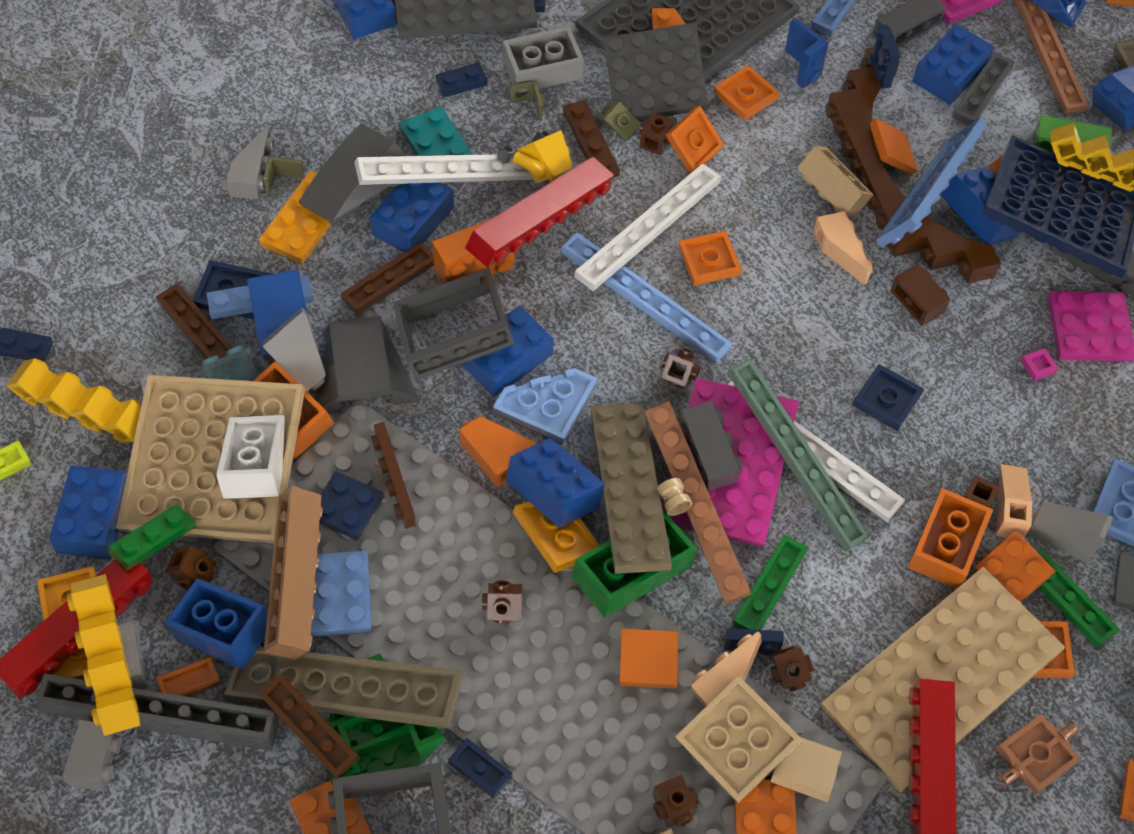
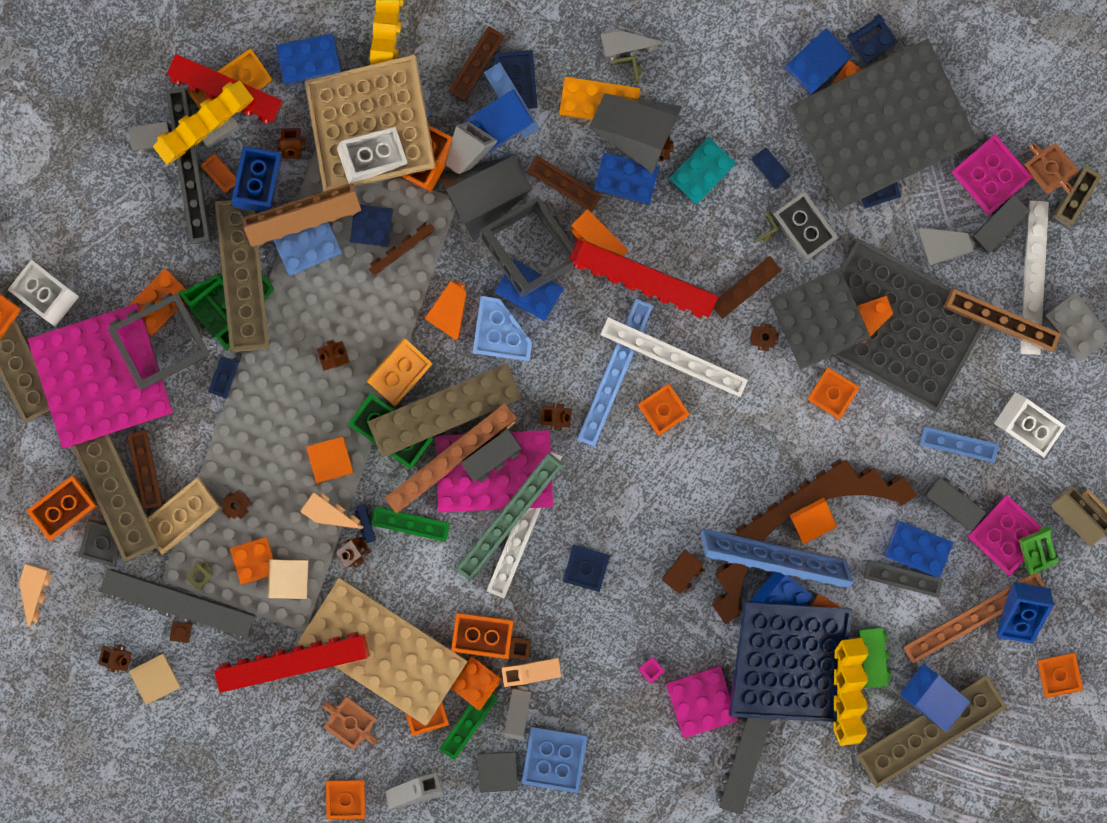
camera: 75 degrees right, 30 degrees up
green plate [109,504,195,571] -> none
clear light blue bracket [197,345,258,381] -> none
reddish brown plate [259,673,360,778] -> none
white plate [354,154,533,185] -> none
yellow torso [497,130,572,183] -> none
blue brick [506,437,605,528] -> none
olive bracket [595,101,640,140] -> none
tan wheel [656,478,692,516] -> none
orange plate [665,106,724,174] -> none
tan plate [675,675,802,804] -> none
blue bracket [785,19,829,89] -> none
tan brick [797,146,873,217] -> none
light nougat slope [813,211,873,285] -> none
dark blue plate [868,24,900,89] -> none

